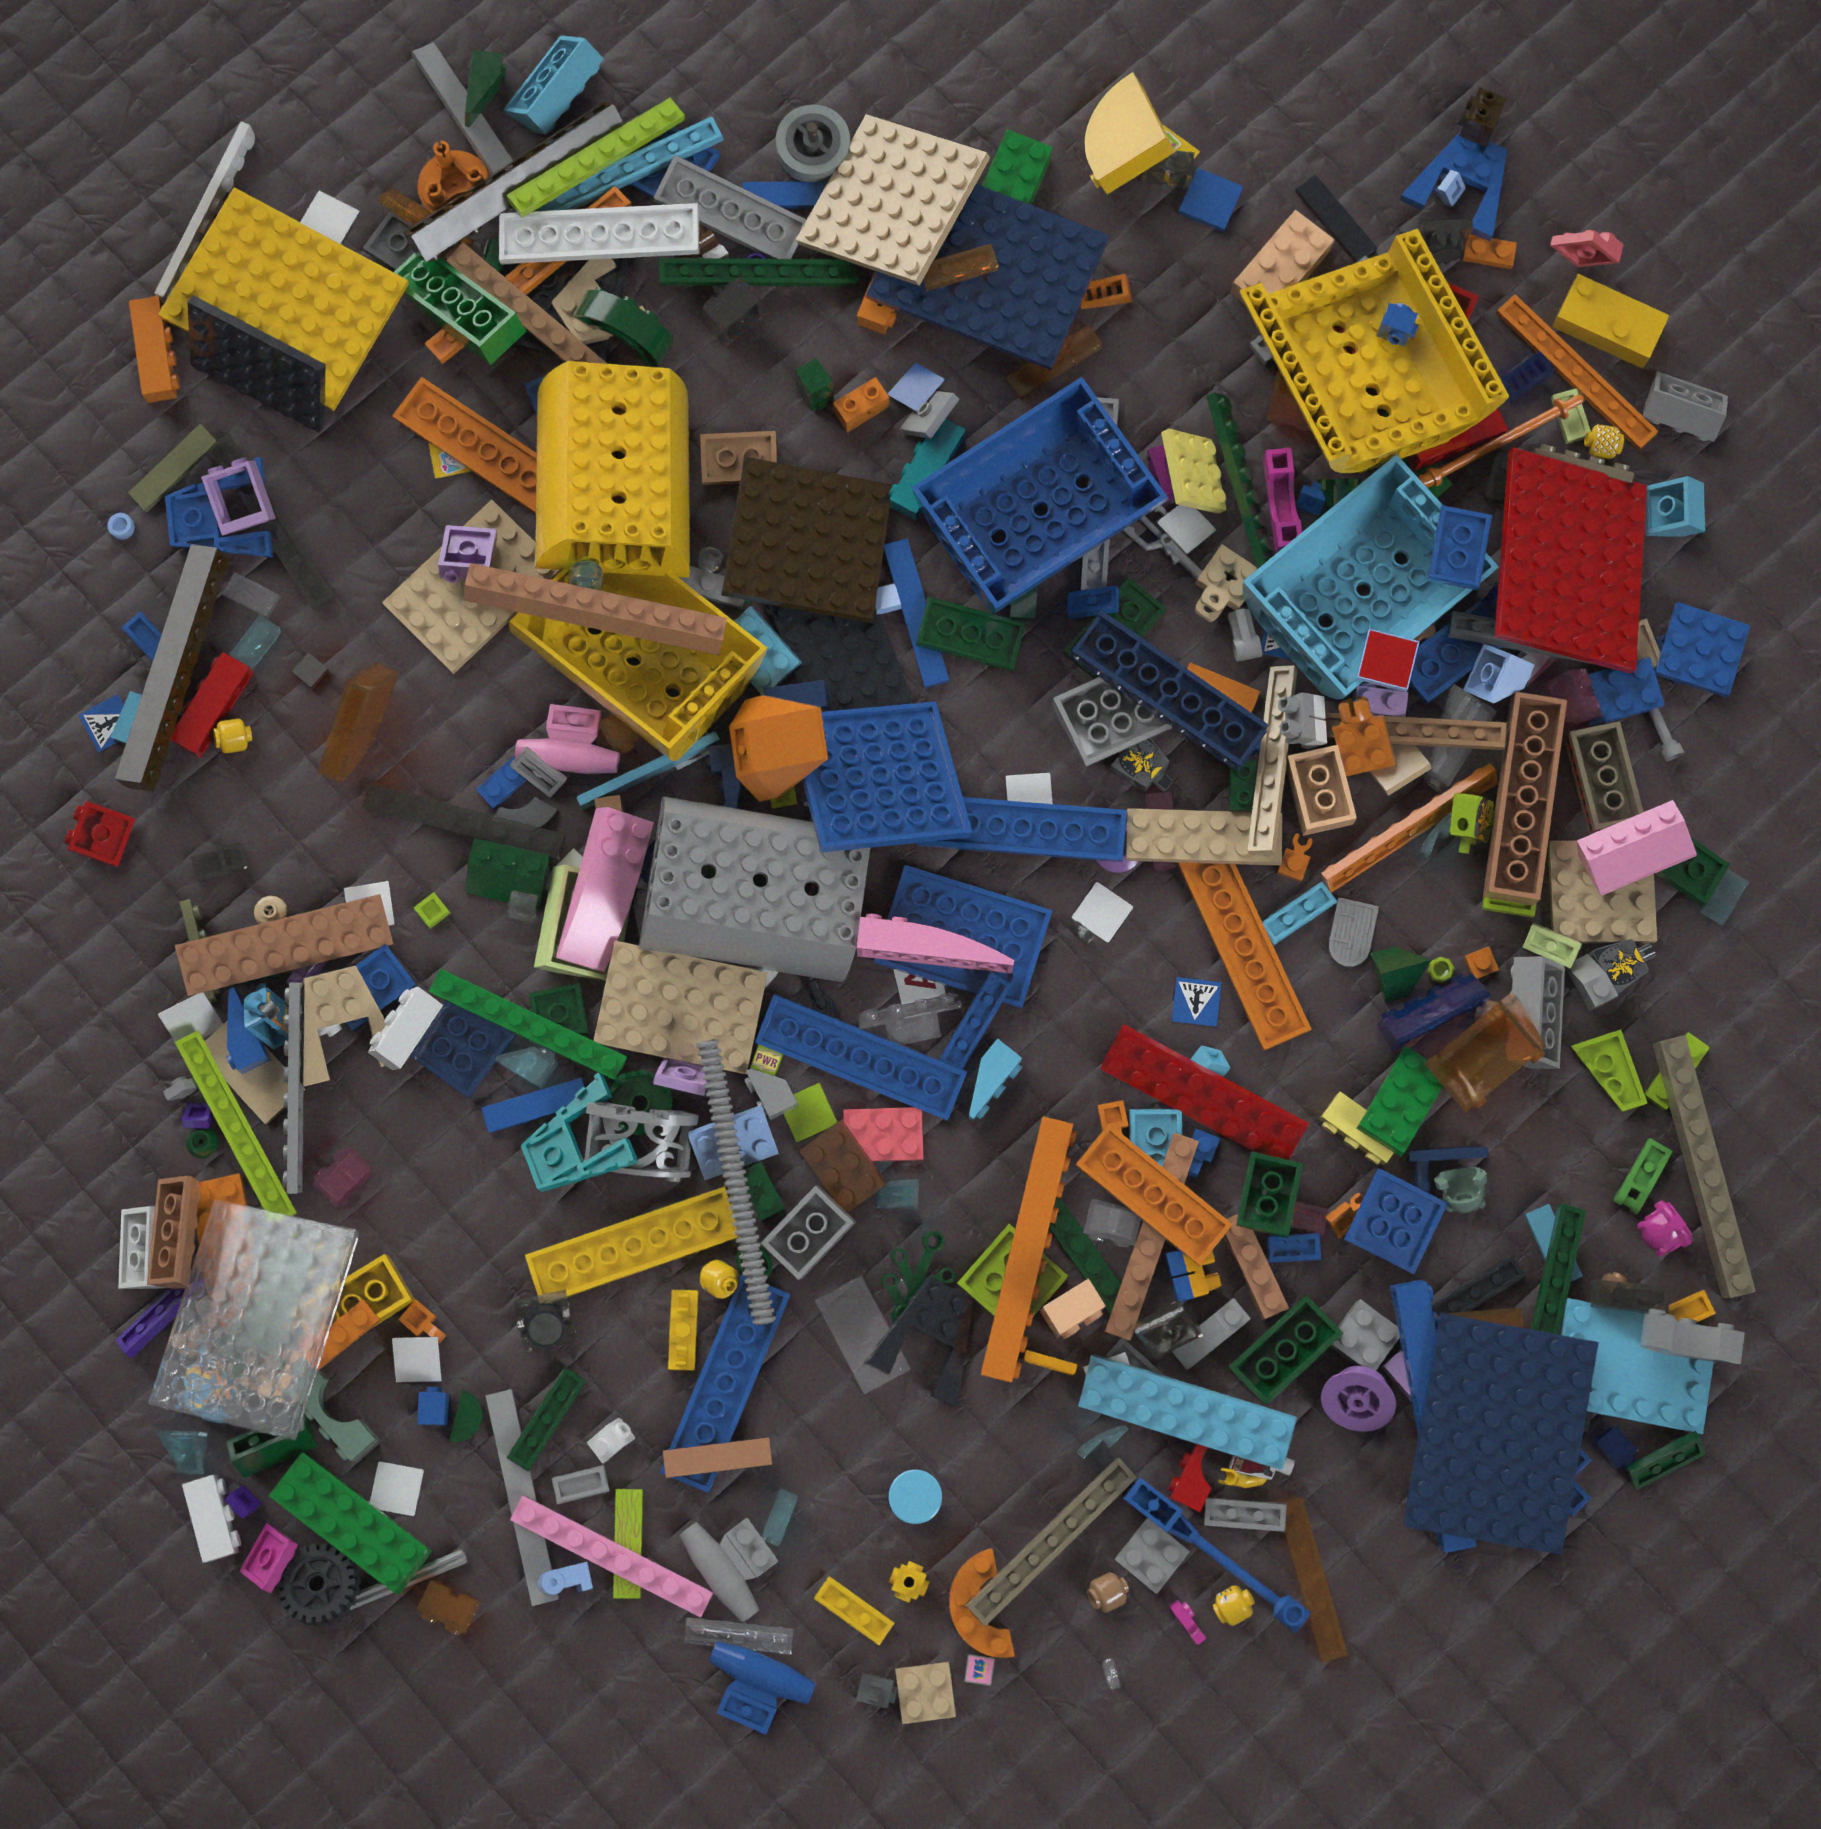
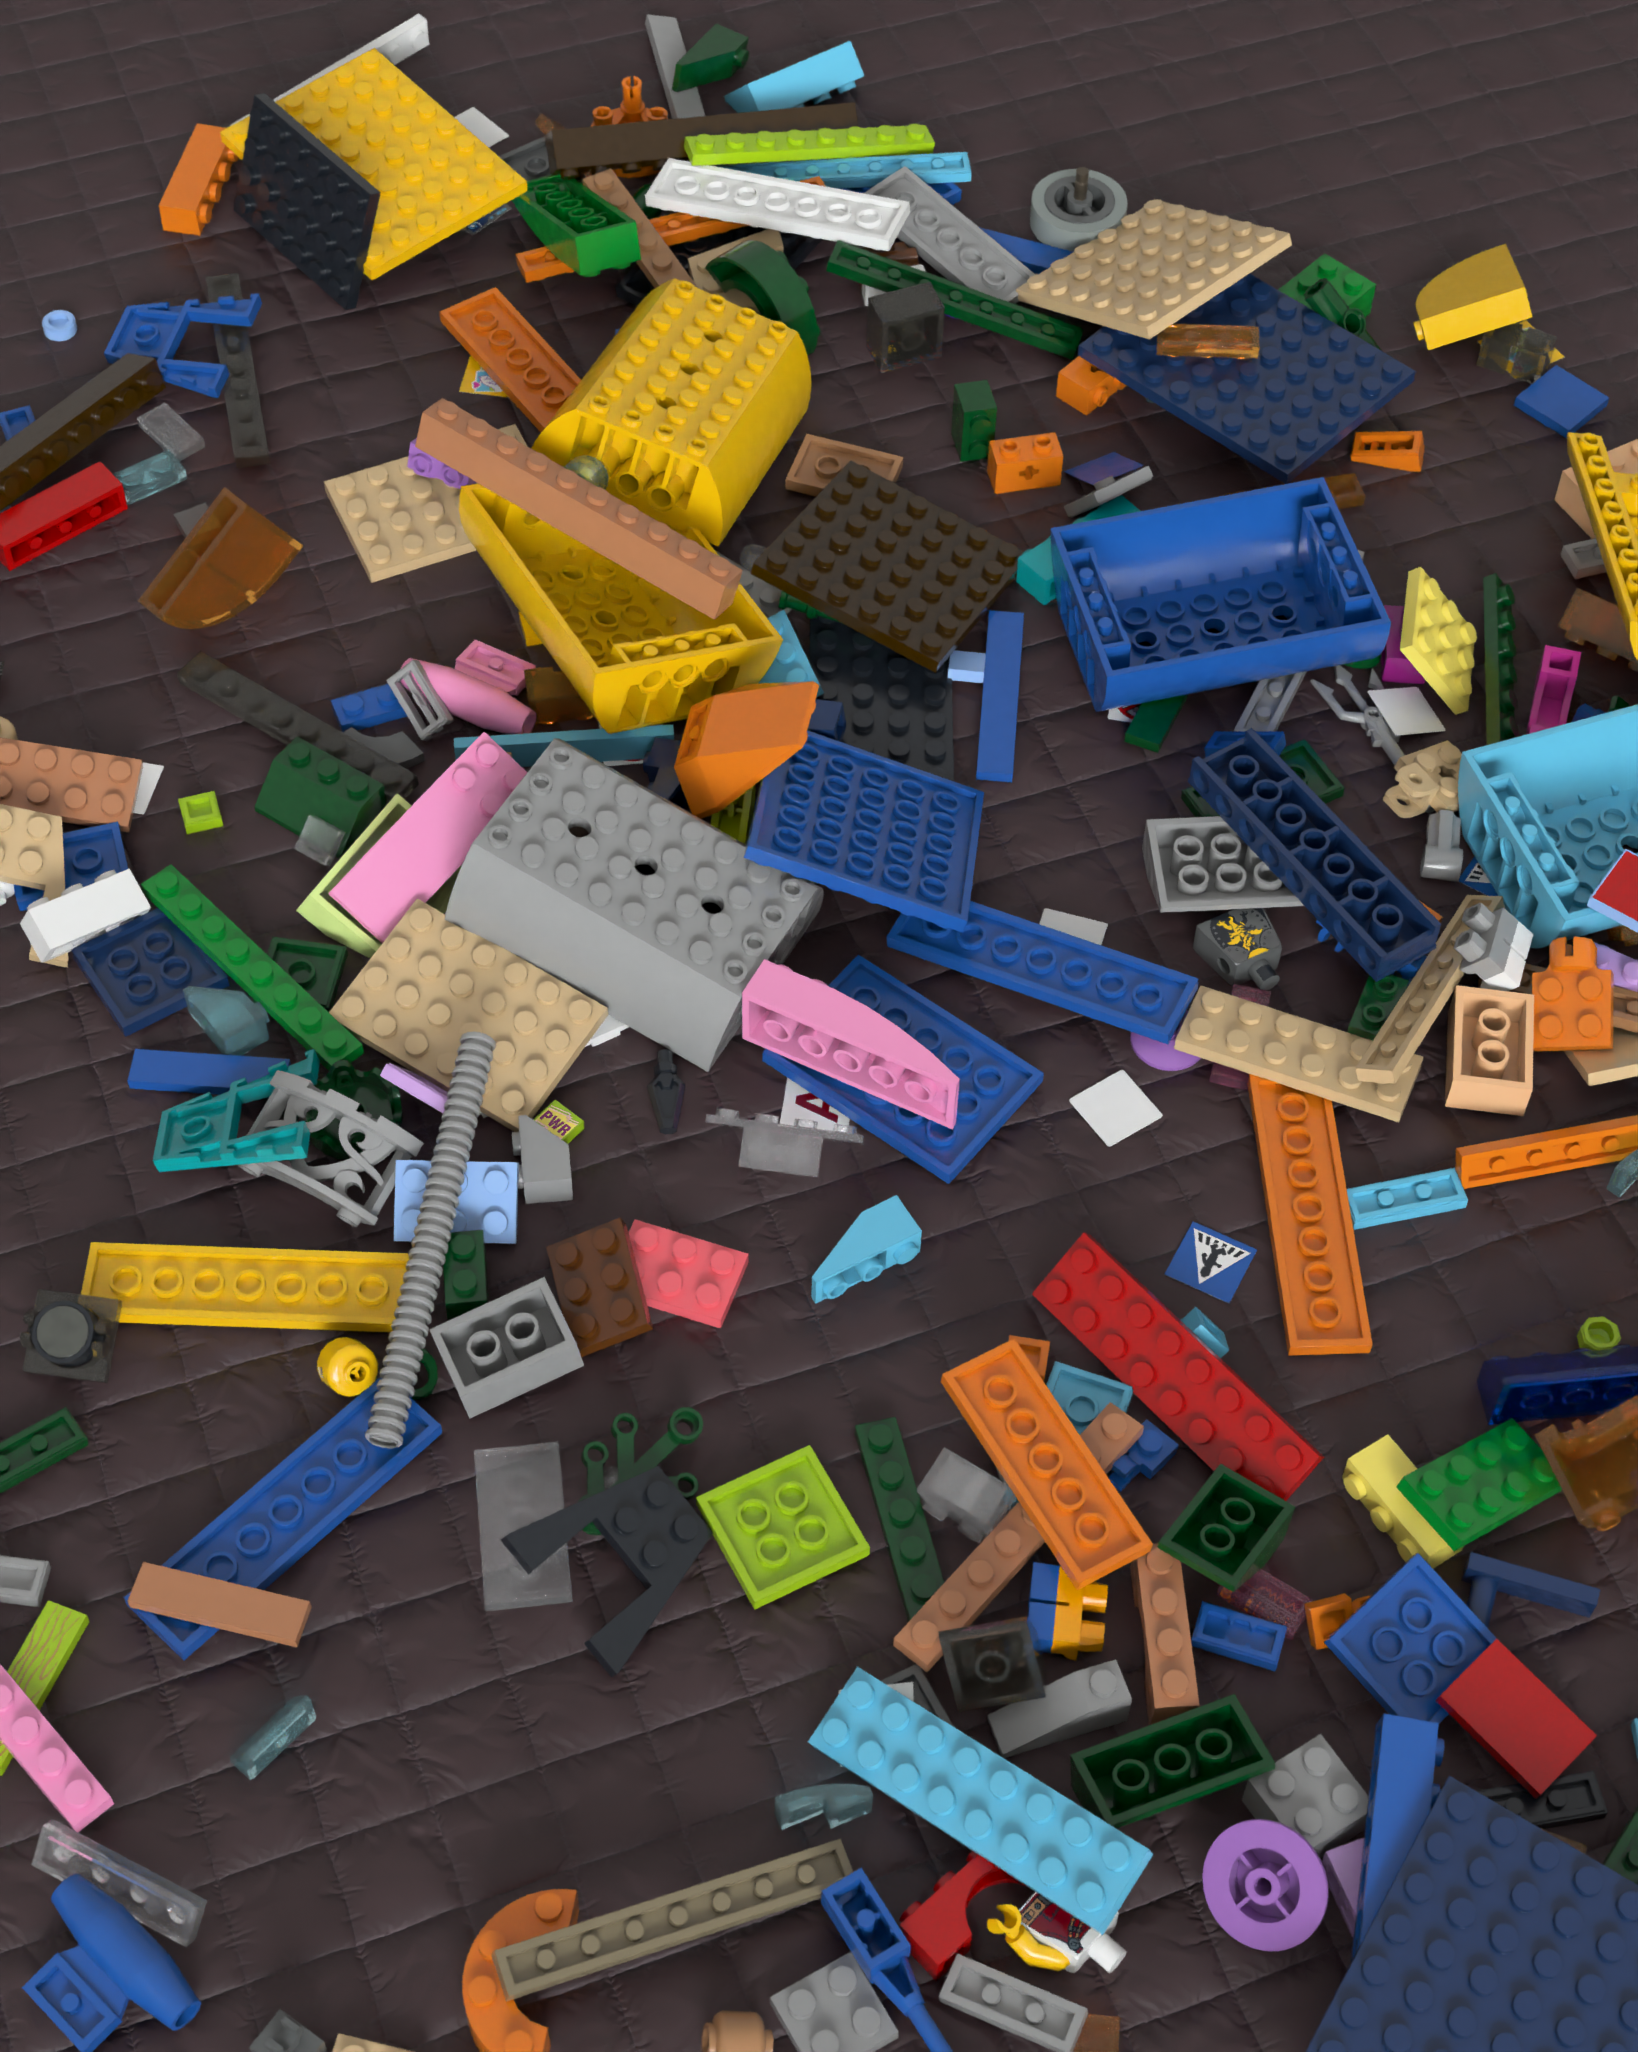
camera: 20 degrees right, 25 degrees down
olive tile [128,424,219,512] -> none
lavender window [201,457,276,535] -> none
yellow head [213,719,252,754] -> none
white bracket [587,1418,635,1464] -> none
yellow plate [668,1290,698,1371] -> none
light grey plate [679,1518,778,1622] -> none
blue plate [755,994,968,1121] -> none
lime sticker [784,1083,837,1142] -> none
yellow tile [813,1576,894,1645] -> none
clear light blue slope [877,1179,919,1209] -> none
medium azure tile [889,1470,942,1524] -> none
yellow brick [889,1561,930,1602] -> none
dark green tile [915,596,1026,672] -> none
blue tile [939,971,1013,1069] -> none
orange brick [980,1116,1077,1383] -> none
light orange tile [1023,1350,1078,1375] -> none
light nougat brick [1040,1279,1105,1340] -> none
clear smoke tile [1068,921,1094,945] -> none
orange plate [1277,833,1312,882] -> none
light grey window [1329,897,1379,967] -> none
dark green slope [1369,946,1431,1003] -> none
sand green helmet [1435,1166,1488,1214] -> none
none -> dark green piece [1303,278,1382,351]
none -> red tile [1436,1638,1597,1799]

